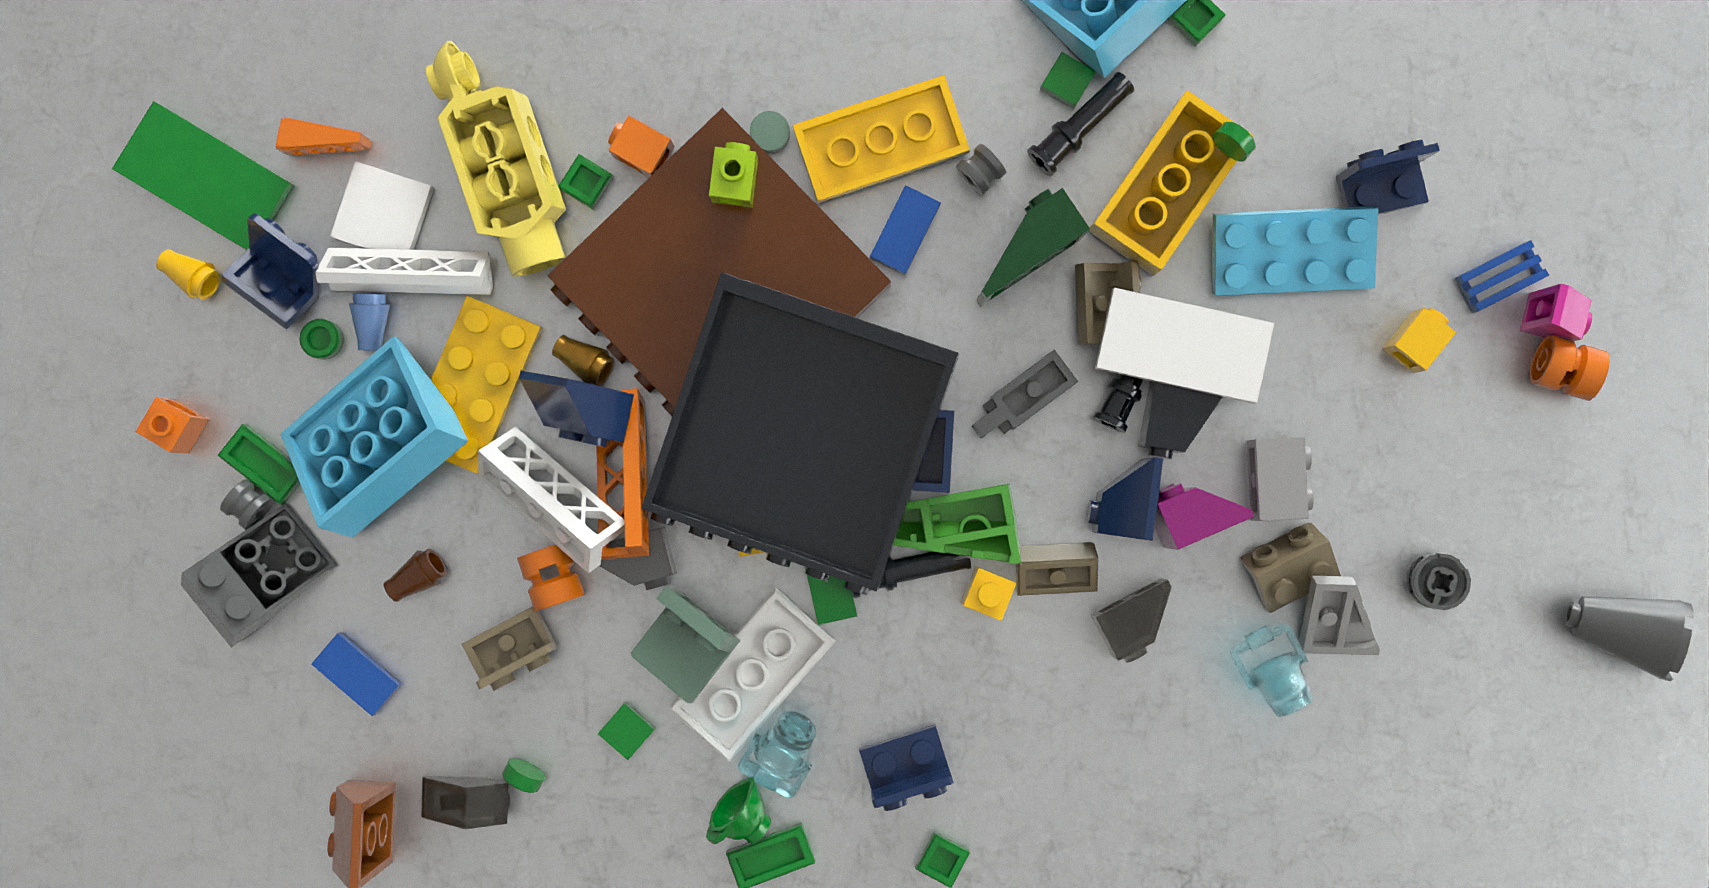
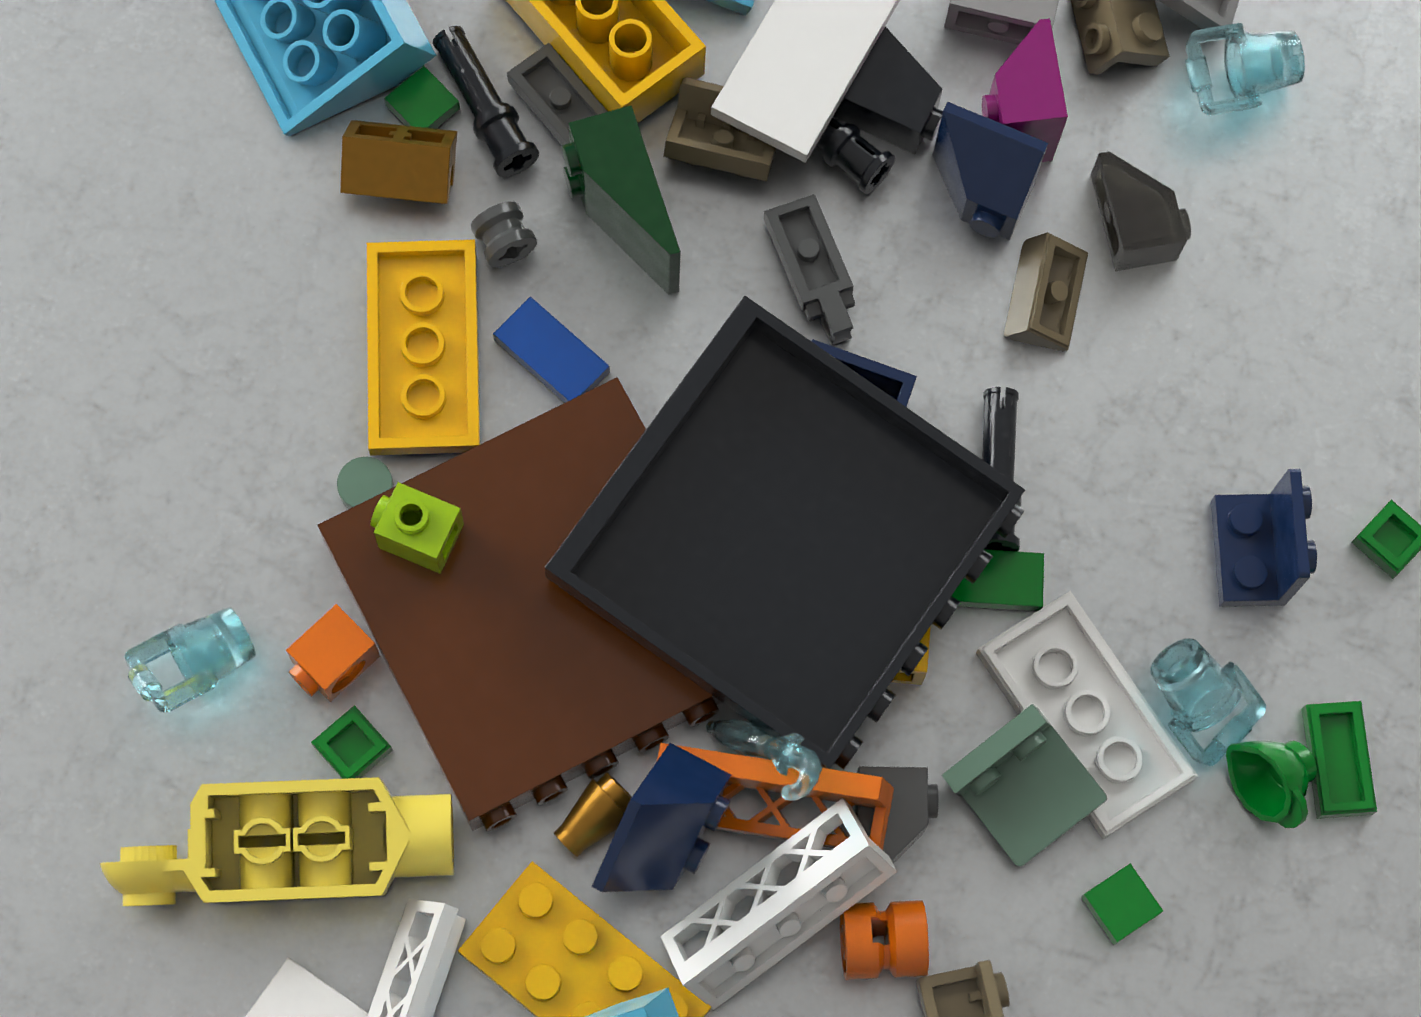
camera: 80 degrees left, 15 degrees down
bright green wedge [894,483,1021,564] -> none
yellow brick [960,566,1017,621] -> none
none -> clear light blue piece [124,607,256,713]
none -> pearl gold hinge [340,120,457,204]
none -> dark grey plate [507,43,608,145]
none -> clear light blue piece [706,719,822,801]

